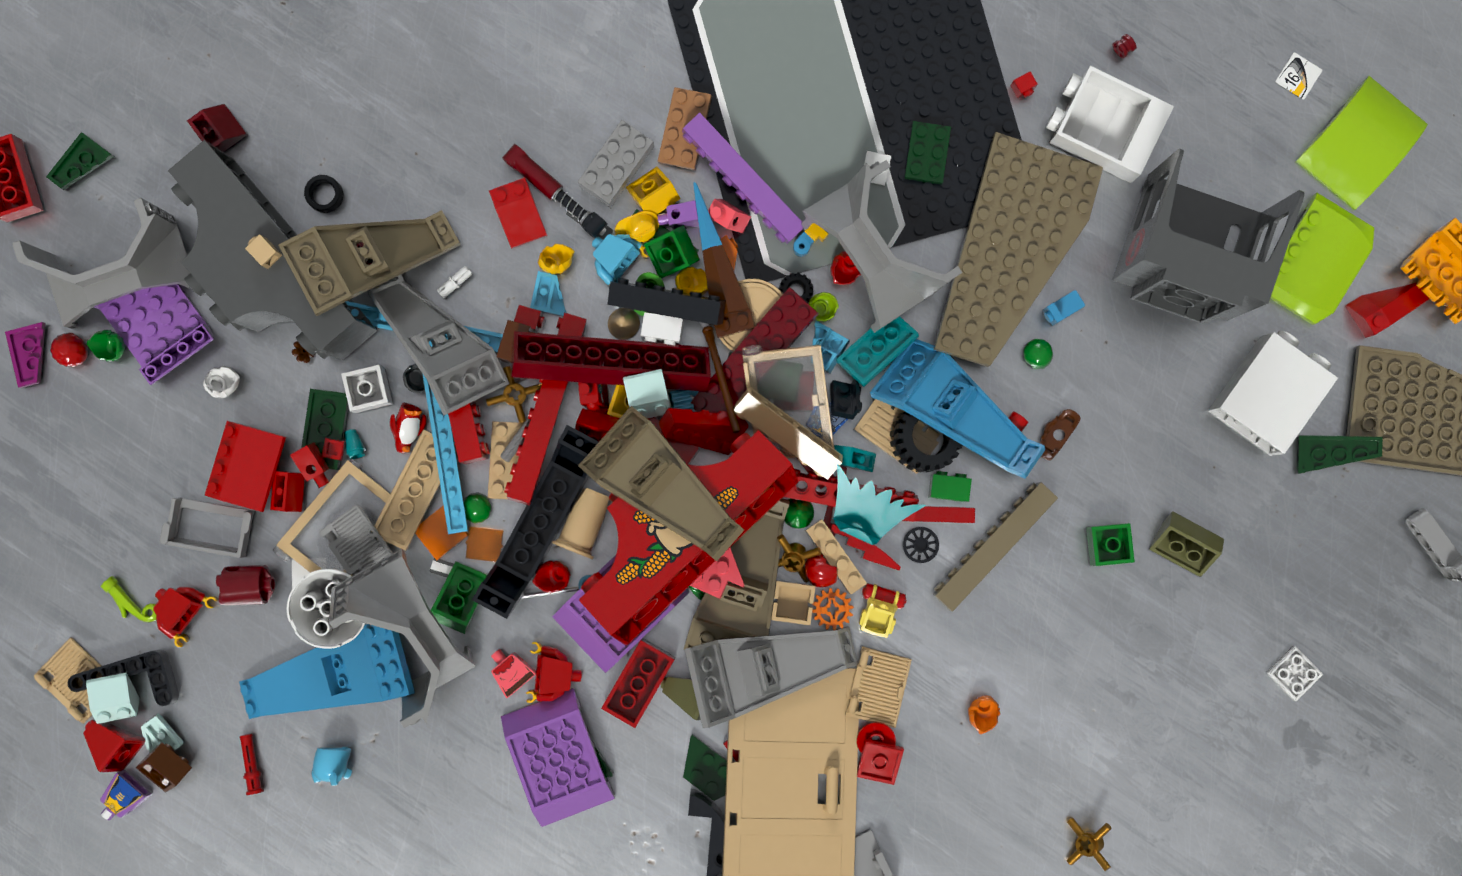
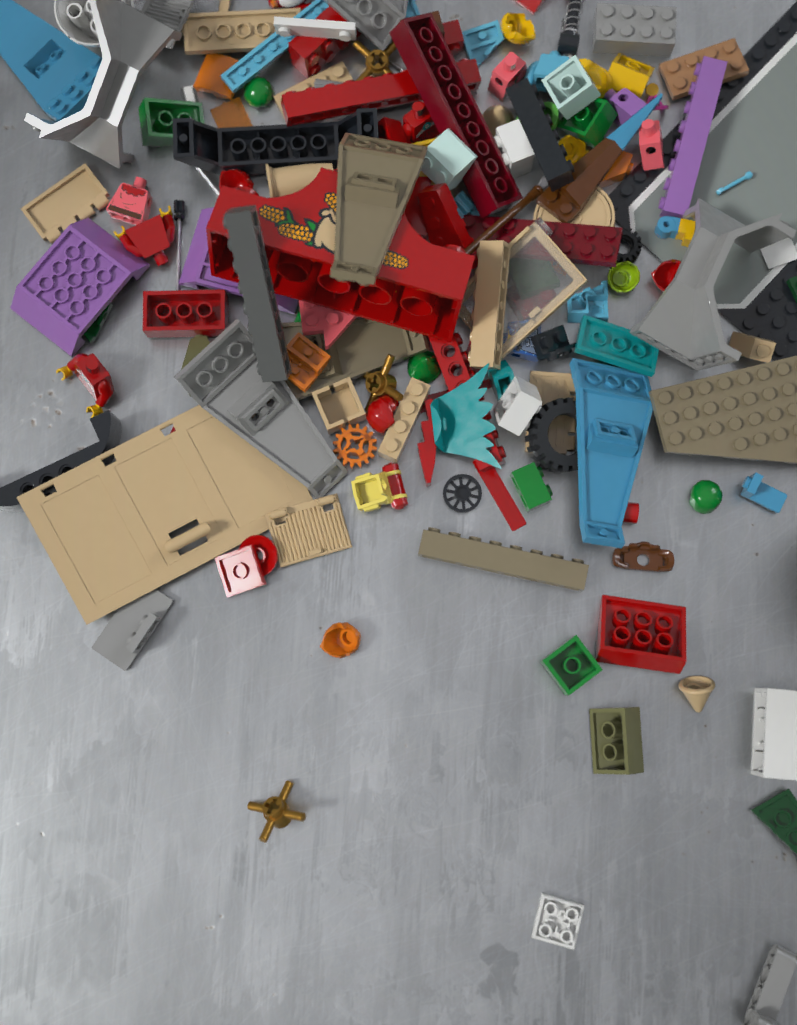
camera: 65 degrees right, 5 degrees down
dark green wing [683,734,727,801] -> none
none -> tan hinge [21,163,110,244]
none -> red torso [56,353,114,418]
none -> piece [173,200,185,290]
none -> dark grey brick [223,205,292,382]
none -> white plate [274,16,357,41]
none -> orange slope [286,332,331,393]
none -> coral torso [488,52,527,102]
none -> white brick [494,375,542,436]
none -> light aqua slope [542,55,601,120]
none -> red slope [595,595,687,674]
none -> piece [645,83,668,111]
none -> tan hat [678,675,715,713]
none -> medium azure hinge [716,171,753,195]
none -> tan slope [729,331,776,363]

